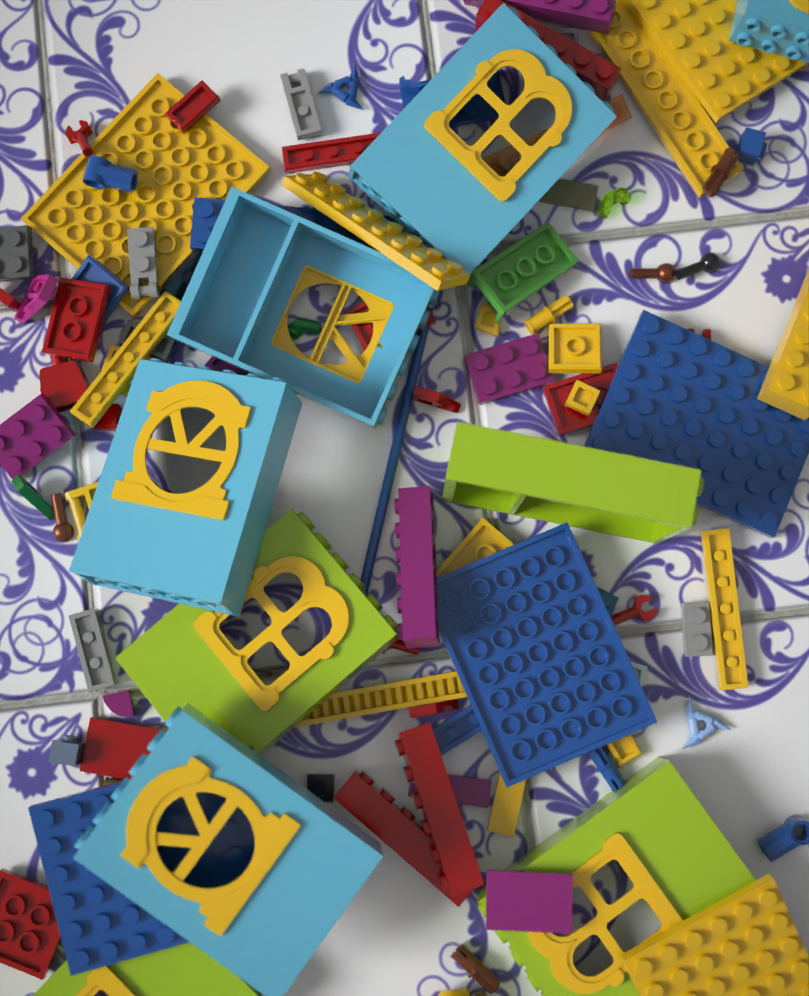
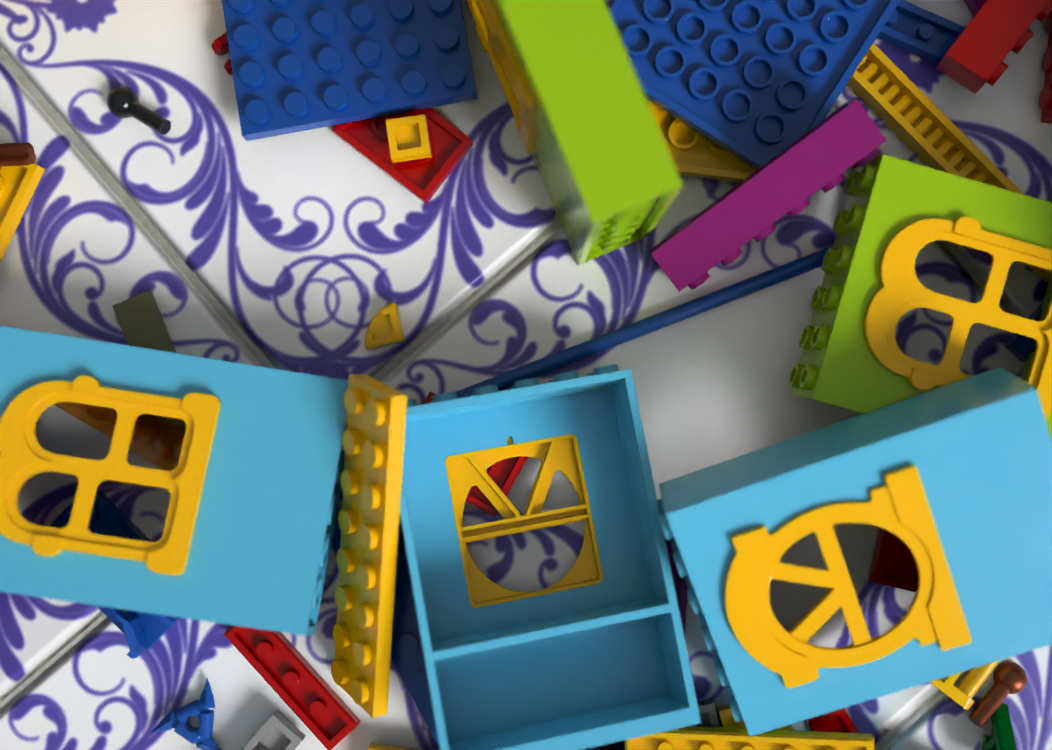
camera: 125 degrees left, 5 degrees up
green arm [288,317,322,341] -> none
red tile [409,699,459,718] -> none
red tile [413,385,461,414] -> none
magenta plate [464,333,554,405] -> none
bright green plate [466,222,579,323] -> none
yellow axle [524,295,574,335] -> none
yellow tile [549,324,602,373] -> none
clear neon green arm [596,187,631,219] -> none
copper bar [628,263,676,284] -> none

